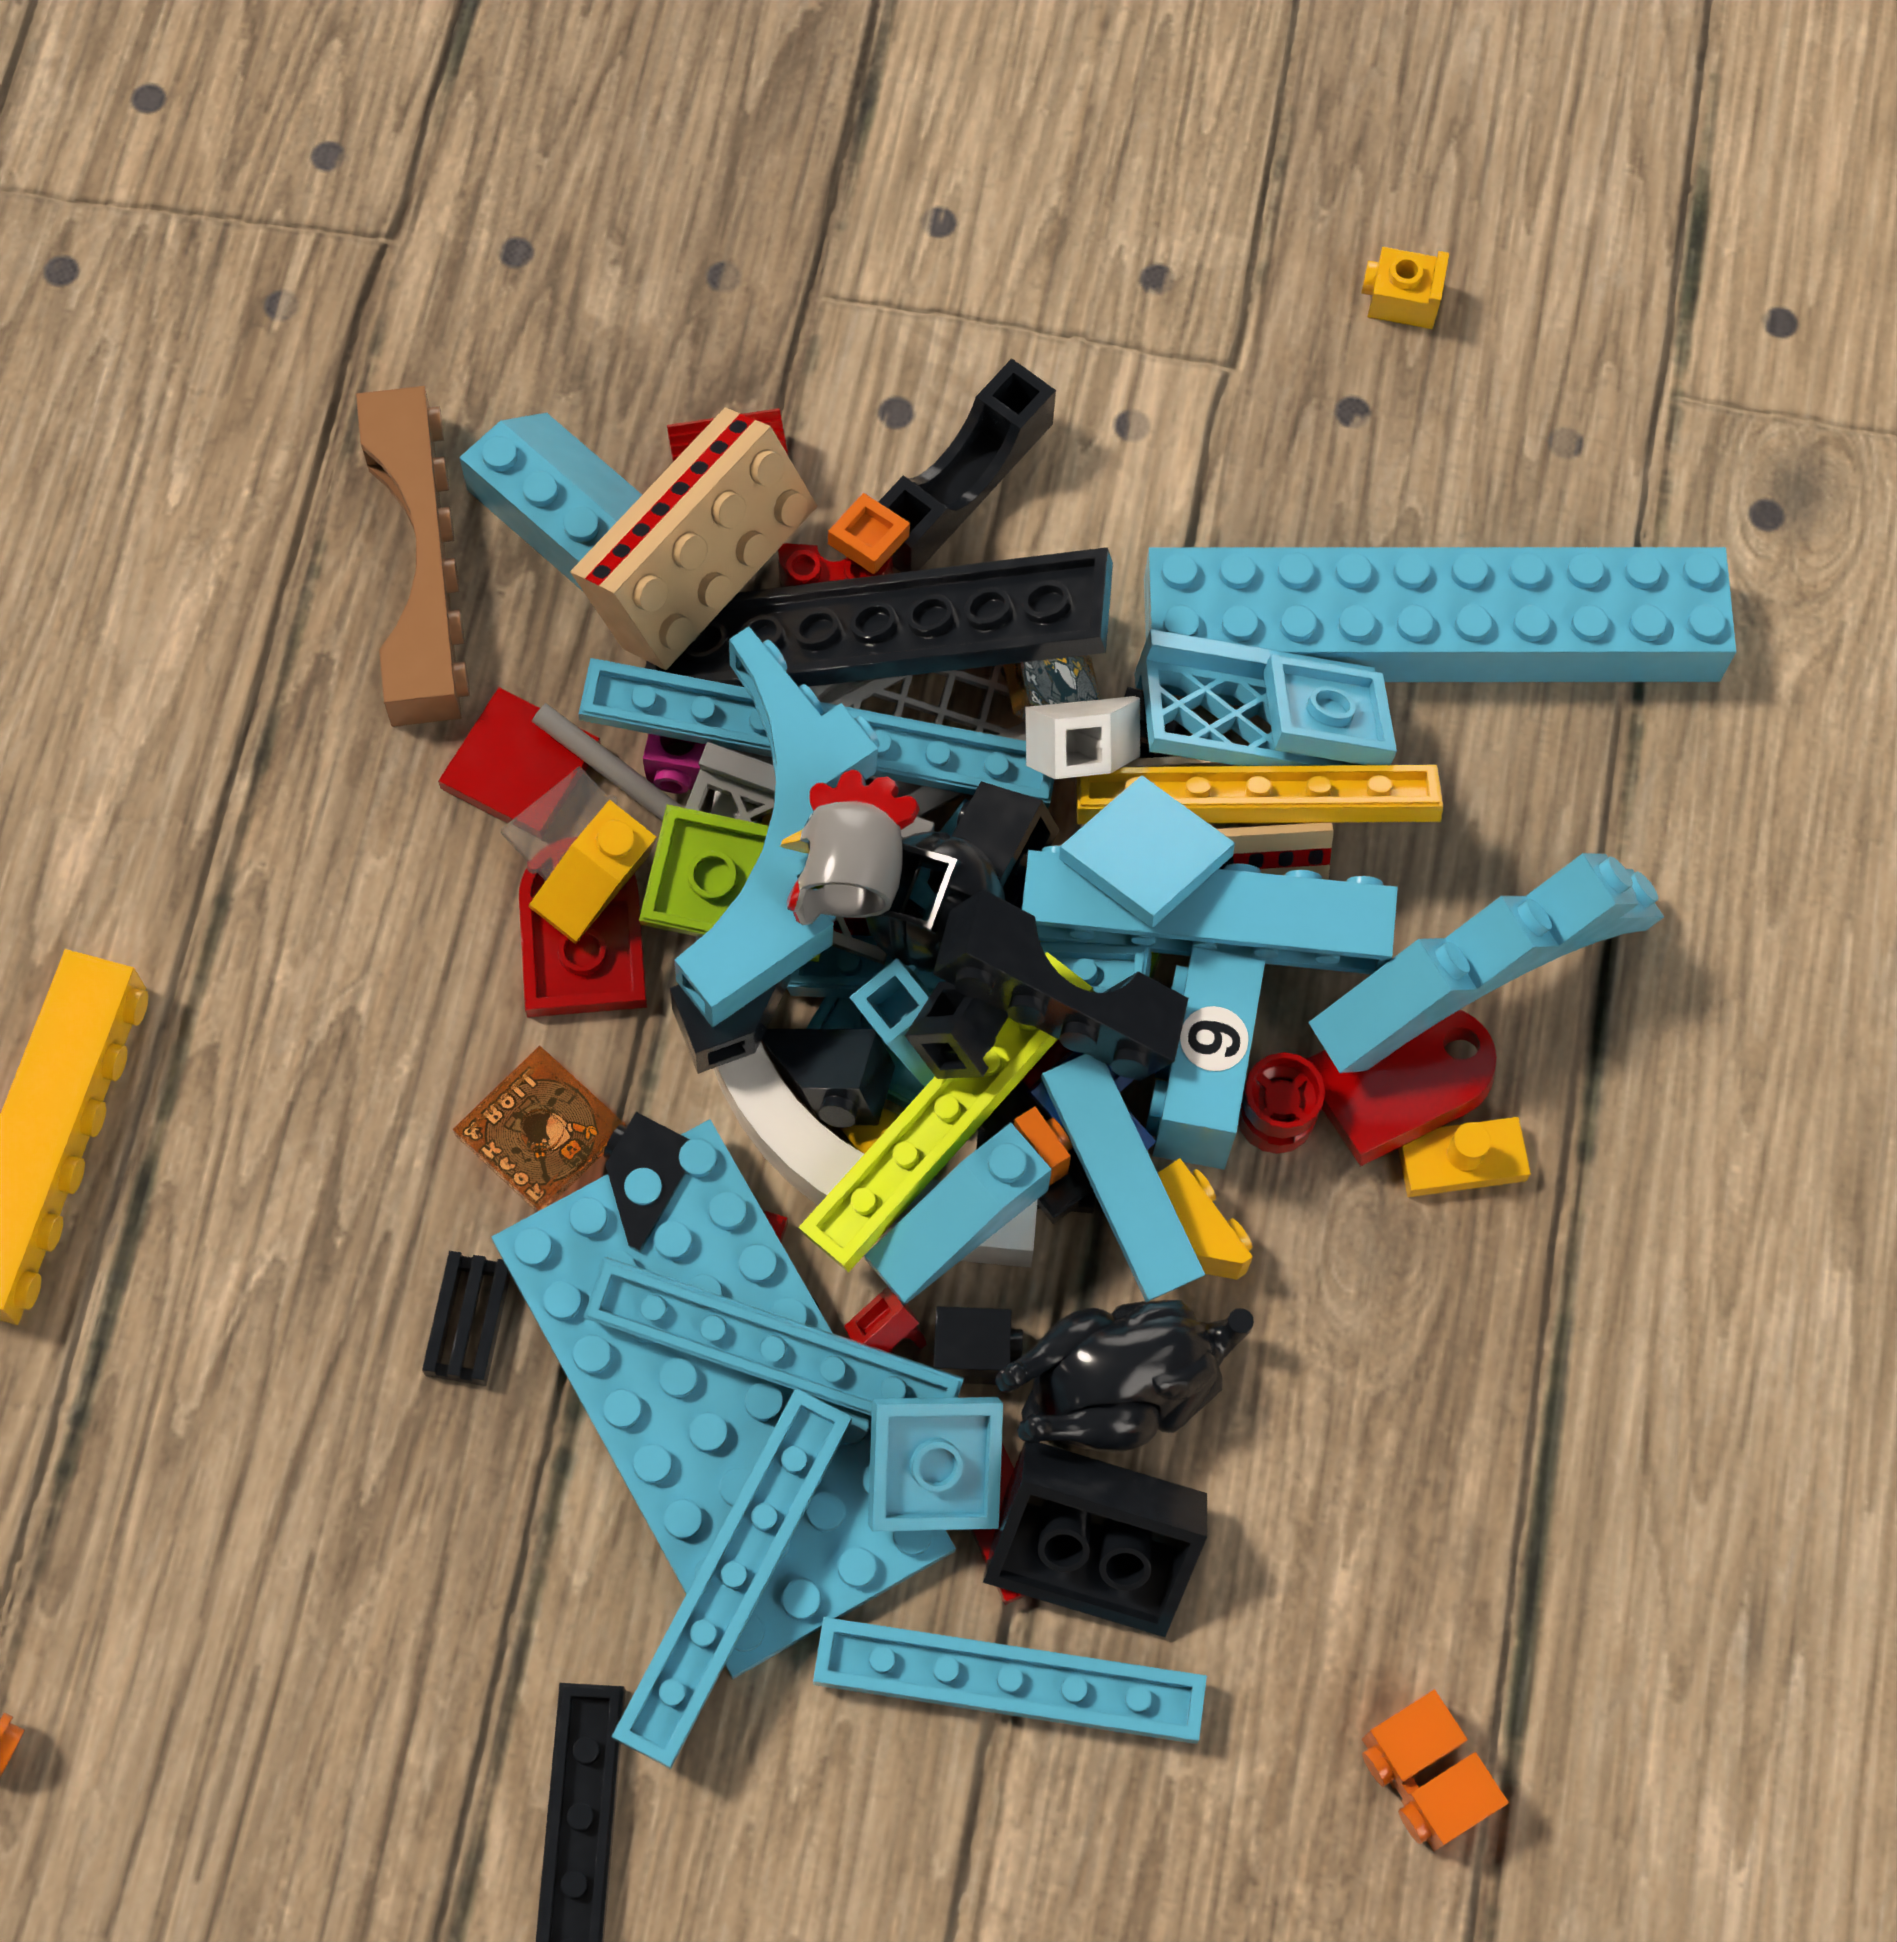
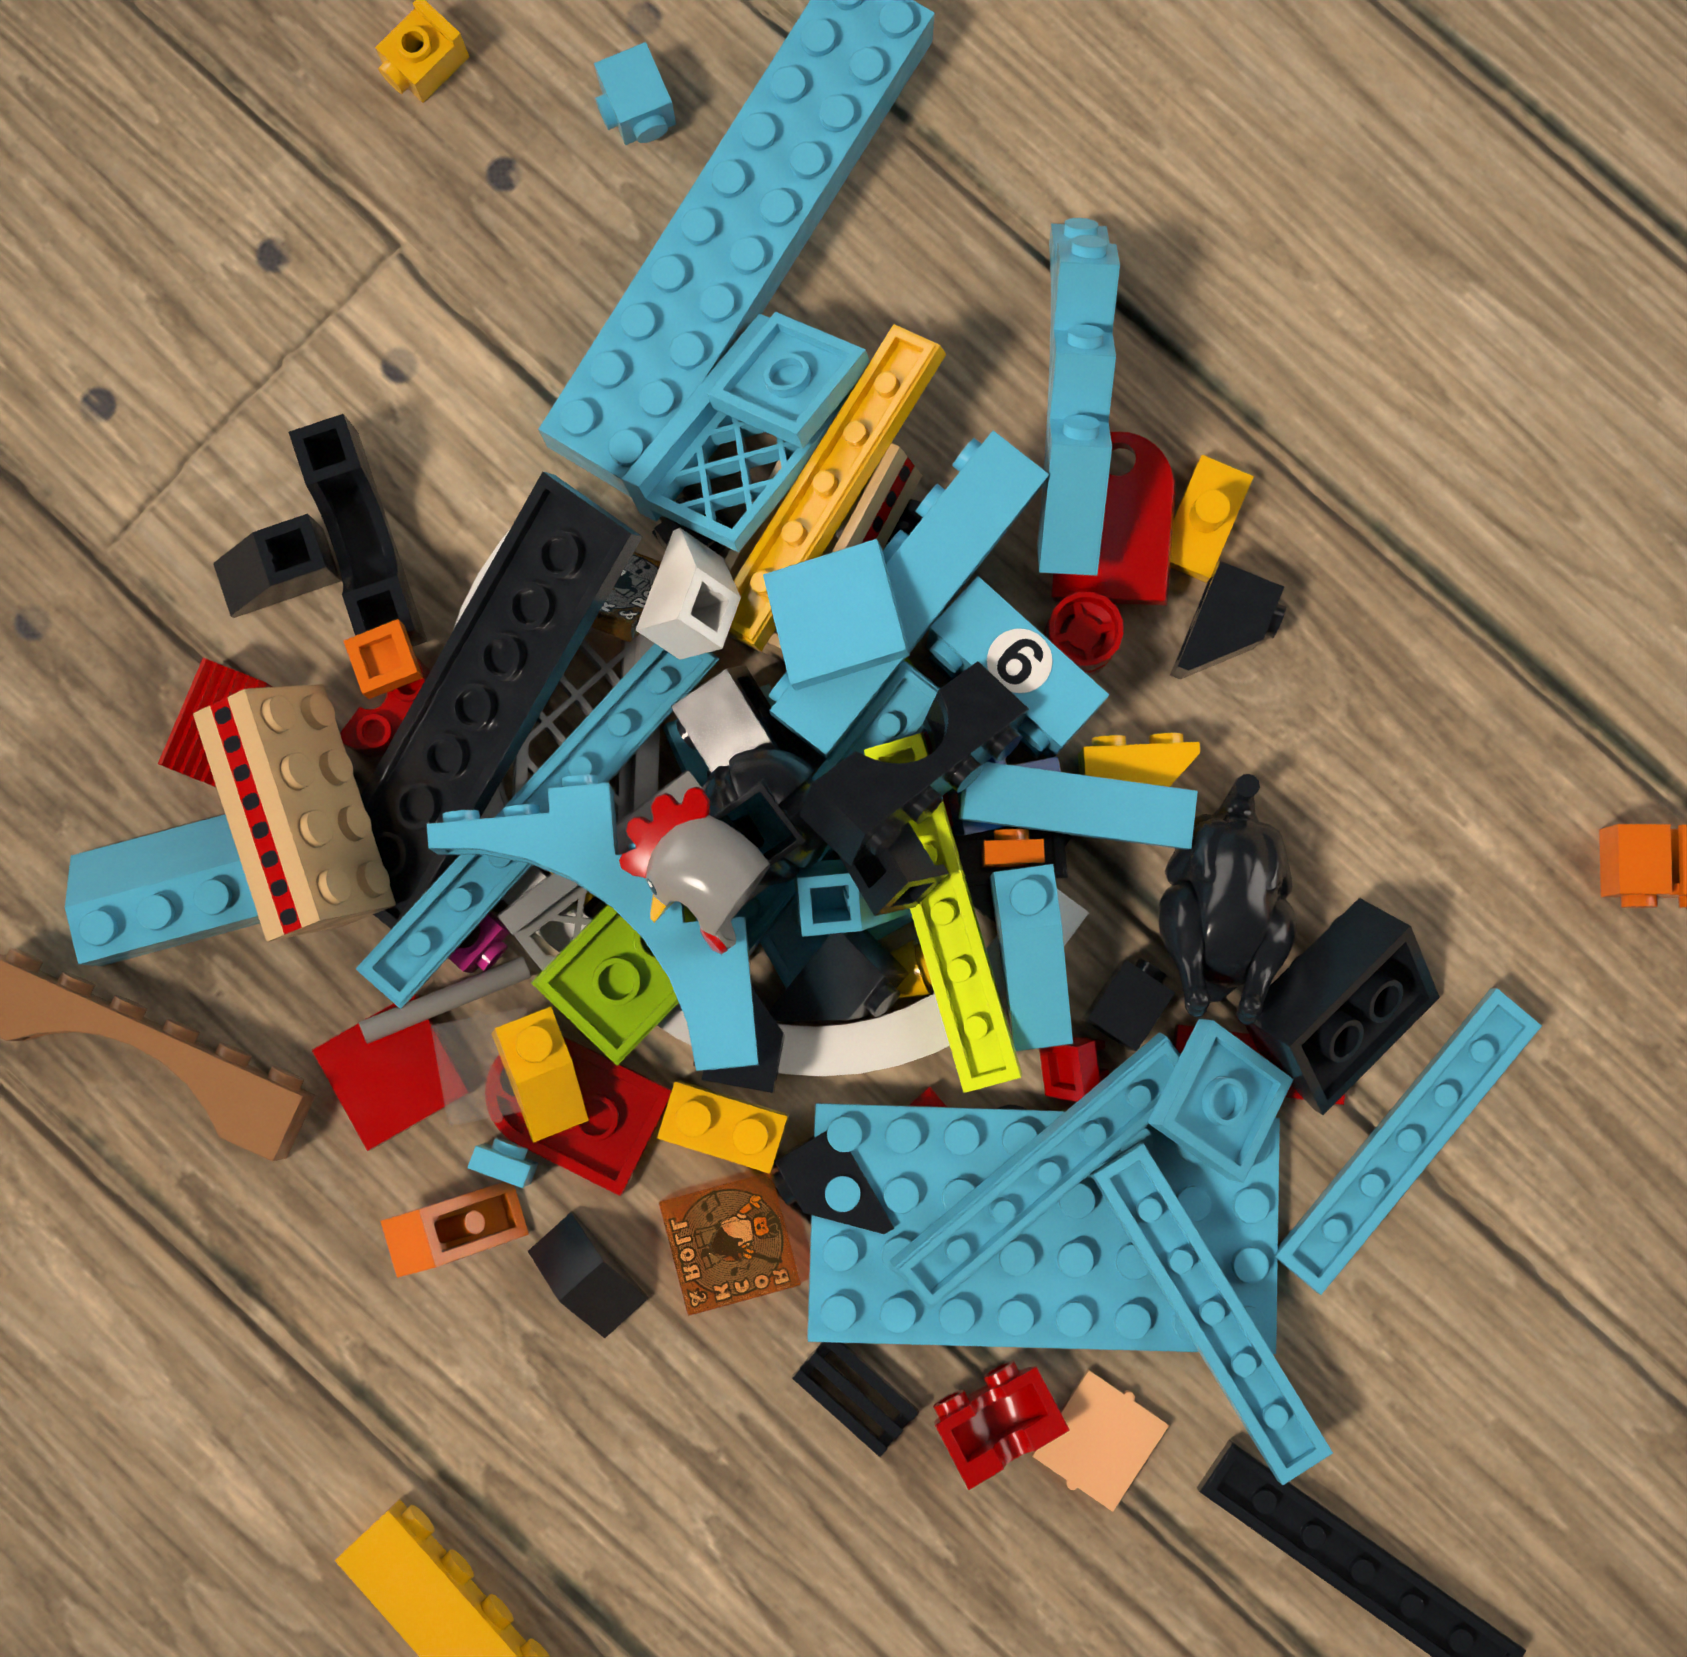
camera: 55 degrees left, 15 degrees up
none -> black slope [213,513,341,618]
none -> orange slope [380,1181,529,1278]
none -> medium azure plate [467,1137,538,1188]
none -> black slope [528,1211,649,1338]
none -> medium azure brick [594,42,676,145]
none -> yellow brick [657,1080,789,1174]
none -> red cylinder [933,1360,1070,1490]
none -> light nougat piece [1032,1369,1169,1512]
none -> black slope [1170,561,1287,680]

